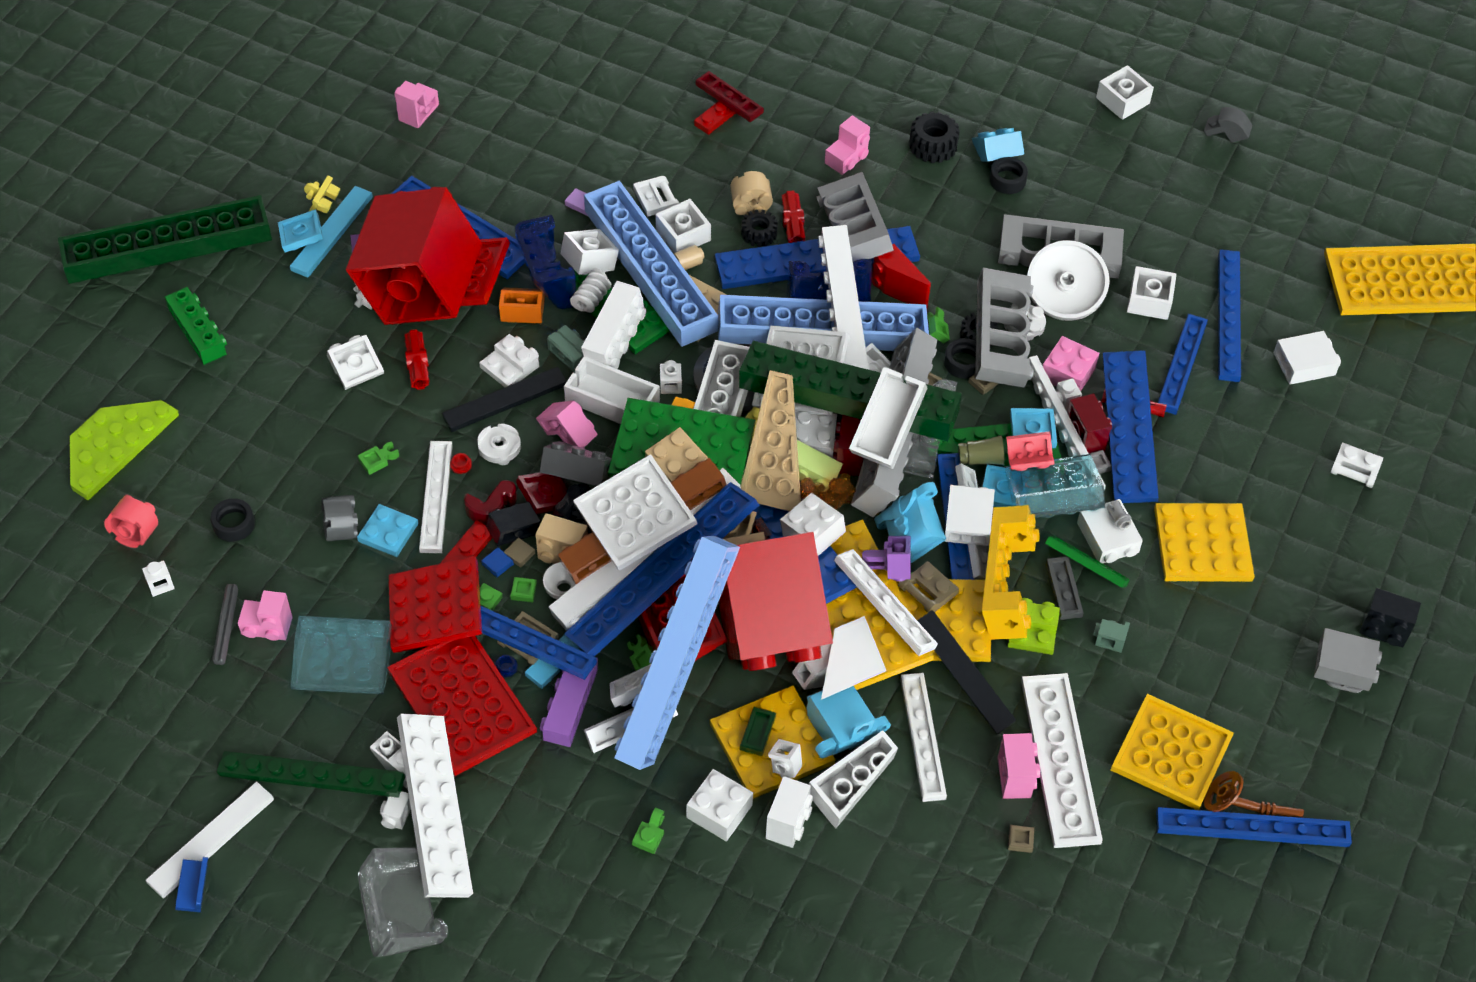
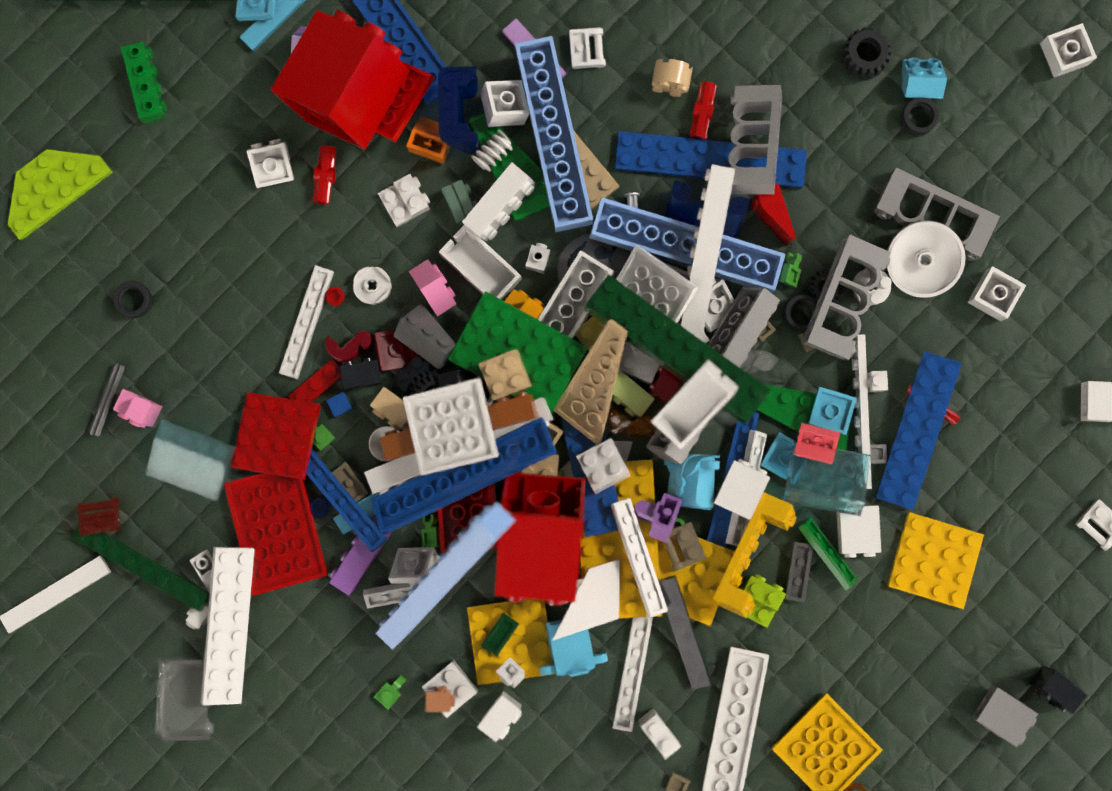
camera: 20 degrees right, 30 degrees up
coral brick [104,495,158,548] -> none
white brick [142,561,175,597] -> none
blue panel [175,857,208,912] -> none
dark grey brick [321,495,358,541] -> none
bright green plate [357,442,399,475] -> none
medium azure plate [357,504,418,557] -> none
black tile [442,367,567,432] -> none
dark tan tile [504,538,535,568] -> none
bright green tile [511,577,537,602] -> none
white brick [656,199,711,253] -> none
tan brick [673,245,705,270] -> none
black tyre [741,210,778,247] -> none
clear red tile [751,518,772,540] -> none
white wedge [809,730,898,829] -> none
bright pink brick [825,115,870,175] -> none
olive plant [958,435,1004,465] -> none
bright pink brick [998,733,1040,799] -> none
bright pink brick [1043,336,1100,391] -> none
dark red brick [1067,393,1112,454] -> none
sand green brick [1093,619,1130,653] -> none
light grey pin [1107,500,1131,529] -> none
blue tile [1158,314,1208,415] -> none
blue plate [1218,250,1241,382] -> none
none -> clear red plate [78,497,121,536]
none -> nougat brick [426,686,455,712]
none -> white brick [638,708,681,759]

